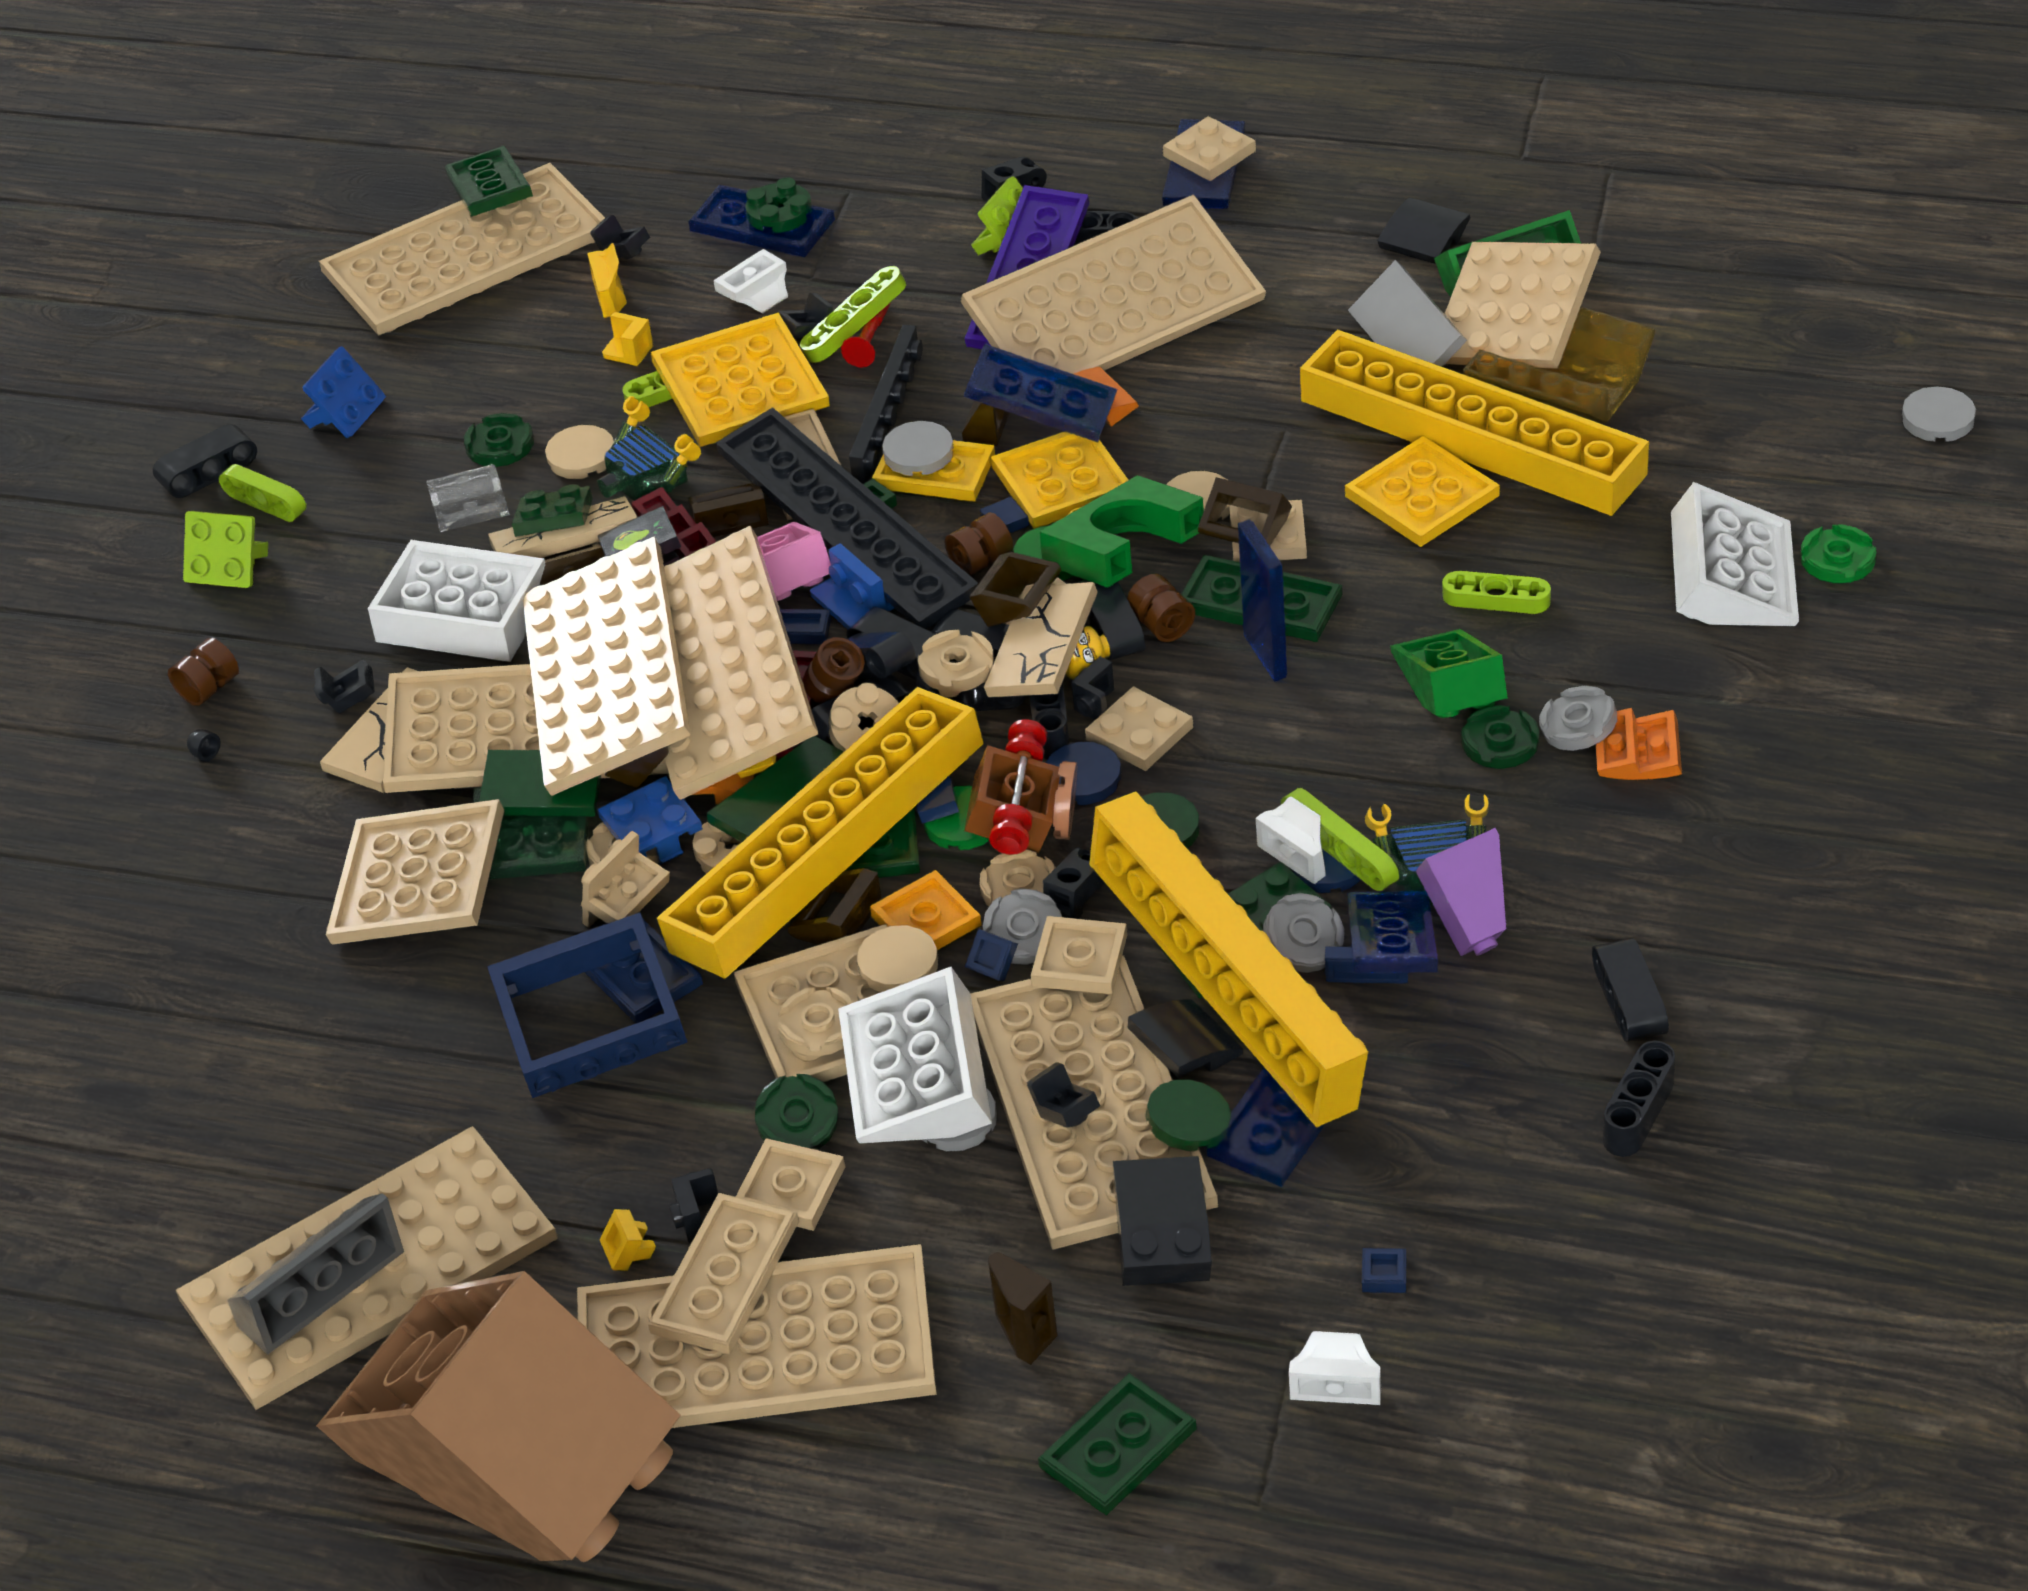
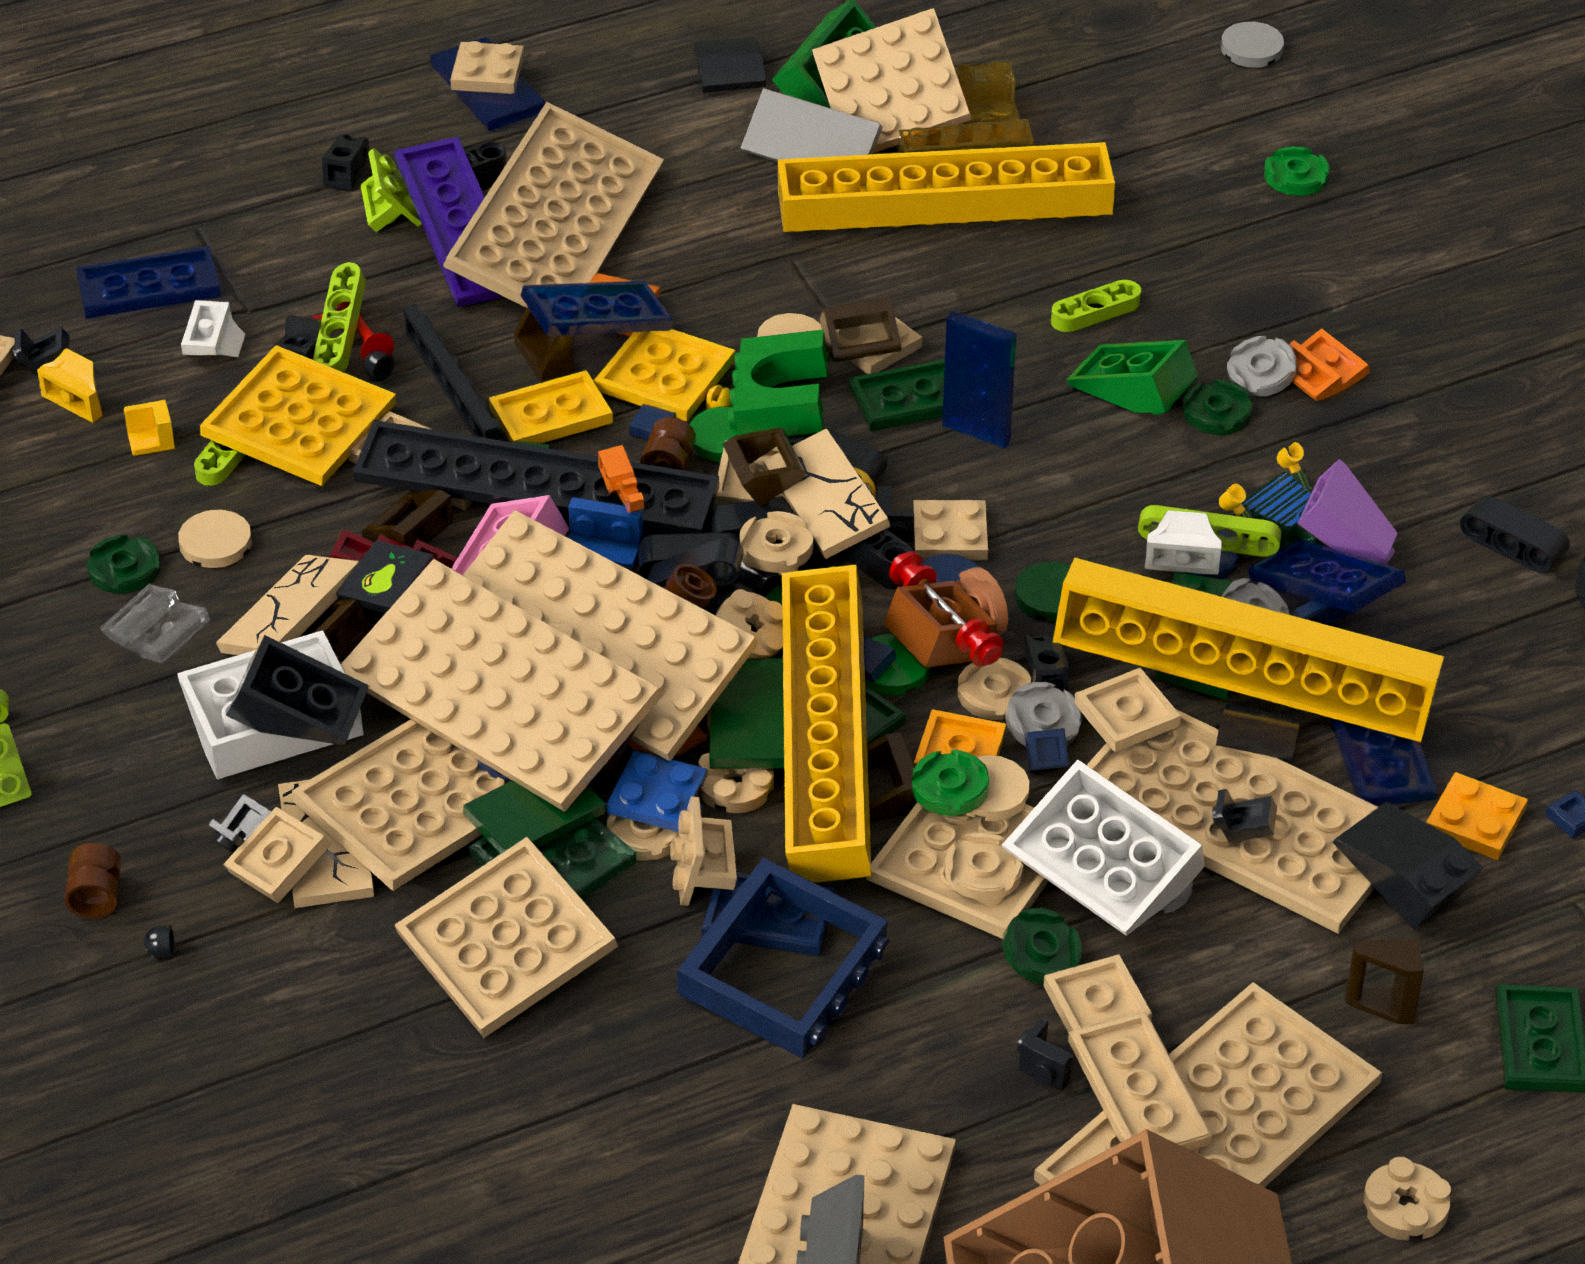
camera: 45 degrees left, 0 degrees up
dark green plate [512,484,593,537] -> none
clear green torso [597,396,701,501] -> none
yellow tile [600,1209,656,1271] -> none
dark green plate [745,178,812,232] -> none
light grey tile [882,421,953,476] -> none
reddish brown wheel [1127,573,1195,642] -> none
dark green tile [1145,1080,1231,1151] -> none
yellow plate [1345,436,1500,547] -> none
white slope [1671,482,1799,626] -> none
none -> tan plate [223,807,331,903]
none -> black slope [226,635,369,745]
none -> black hinge [364,350,395,381]
none -> orange piece [598,445,644,513]
none -> green tile [912,750,990,816]
none -> tan plate [1363,1157,1451,1241]
none -> light orange plate [1426,772,1528,860]

